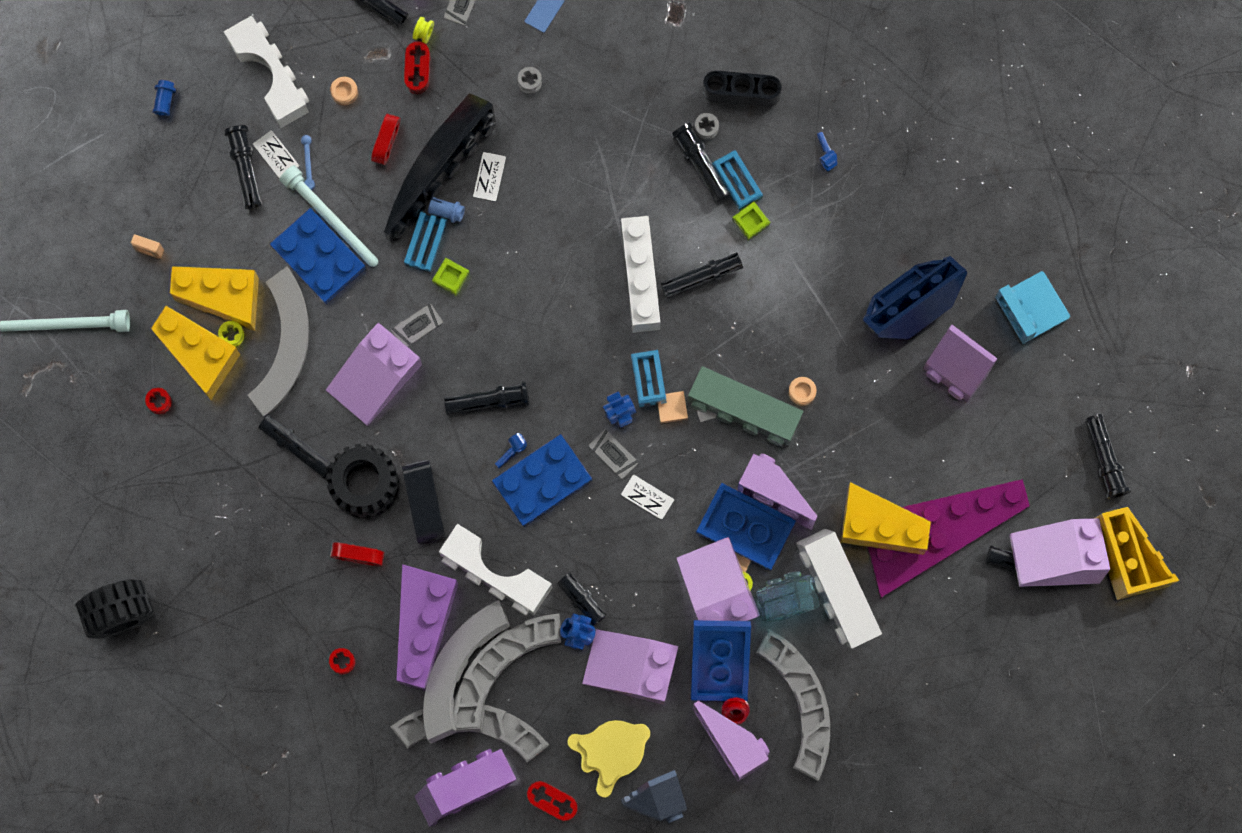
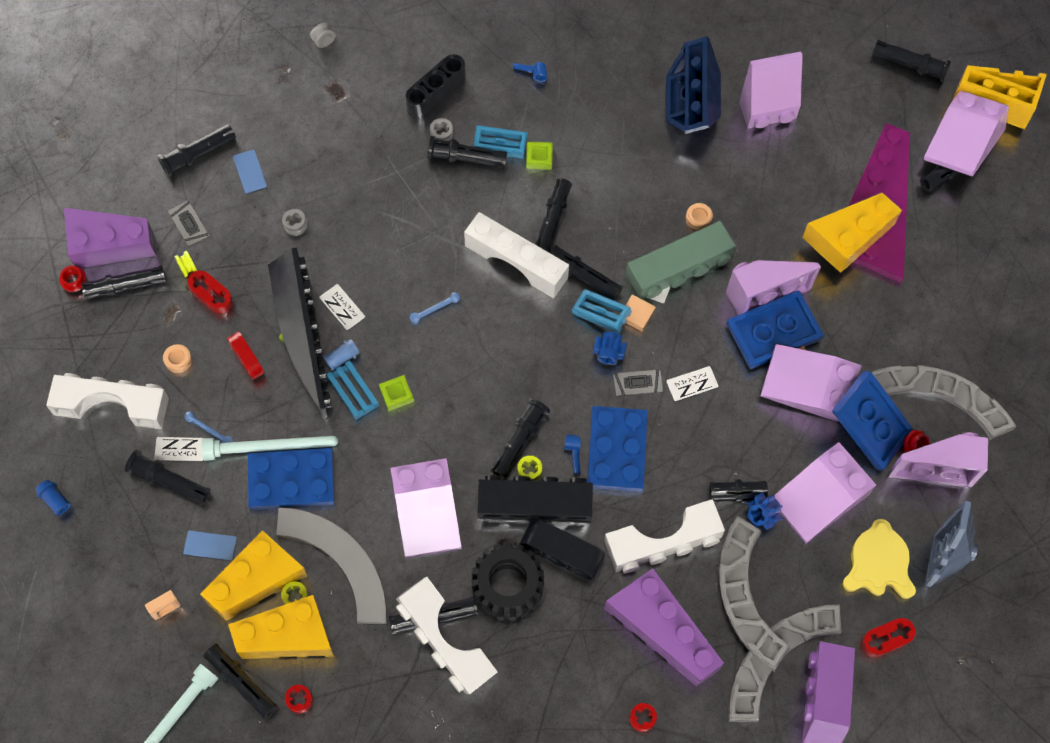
camera: 55 degrees left, 10 degrees down
red beam [330,542,385,567] -> none
sticker [391,304,443,347] -> none
light grey tile [423,600,510,744] -> none
clear light blue brick [756,571,820,622] -> none
white wedge [796,529,882,649] -> none
medium azure bracket [995,271,1070,344] -> none
none -> medium blue sticker [183,530,237,560]
none -> black pin [203,643,278,719]
none -> white arch [396,577,497,694]
none -> medium blue hinge [410,292,461,324]
none -> black brick [477,475,593,521]
none -> neon yellow bush [517,456,542,481]
none -> black pin [549,245,623,301]

